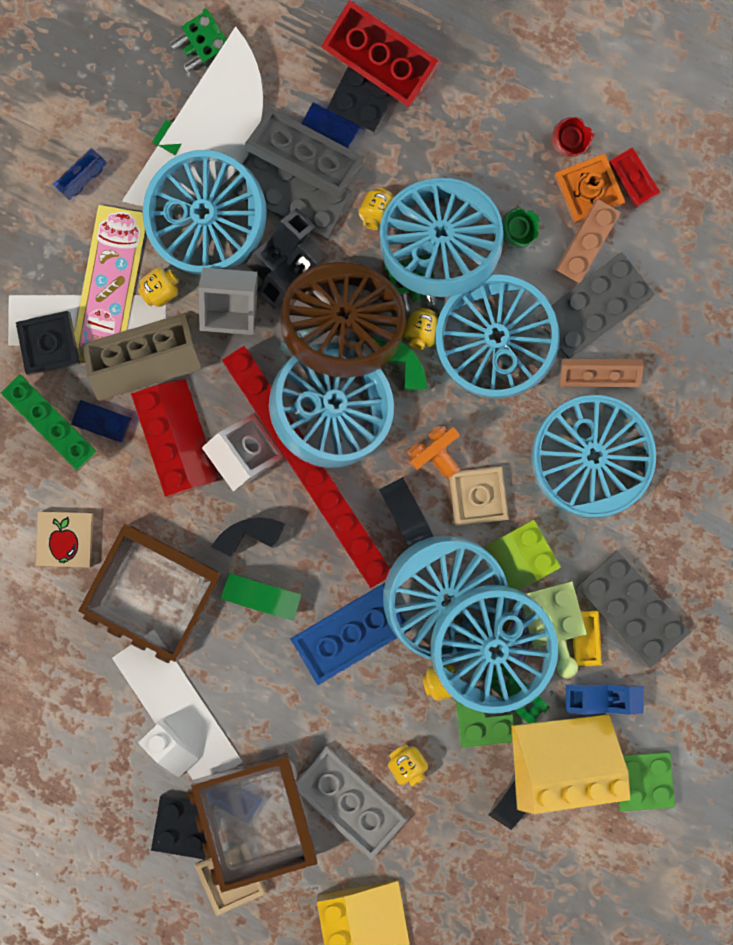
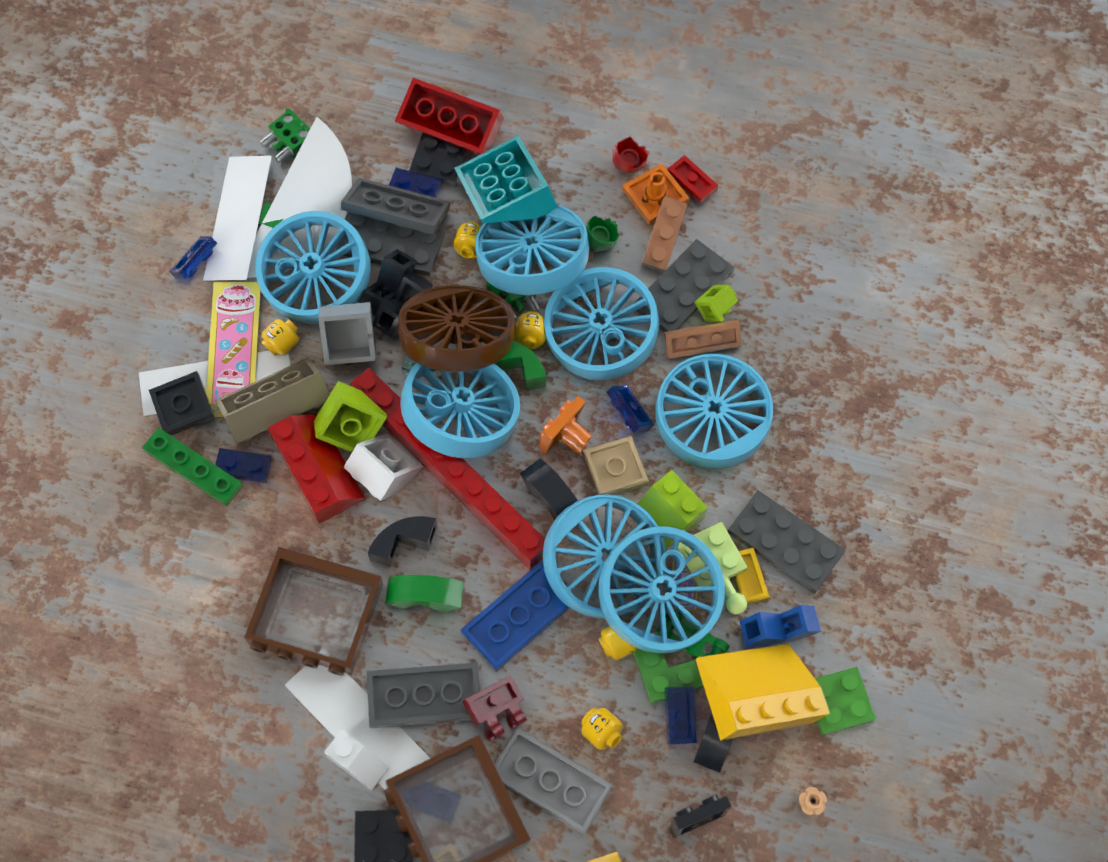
camera: 15 degrees left, 20 degrees down
tan tile [36,512,94,567] -> none
none -> white sticker [203,156,272,280]
none -> lime slope [314,381,387,452]
none -> dark grey plate [367,662,480,729]
none -> teal slope [454,135,558,223]
none -> plate [462,675,527,742]
none -> clear blue plate [606,385,654,433]
none -> clear blue plate [664,686,697,745]
none -> black plate [669,795,732,838]
none -> lime brick [695,284,738,323]
none -> light nougat plate [799,787,827,815]

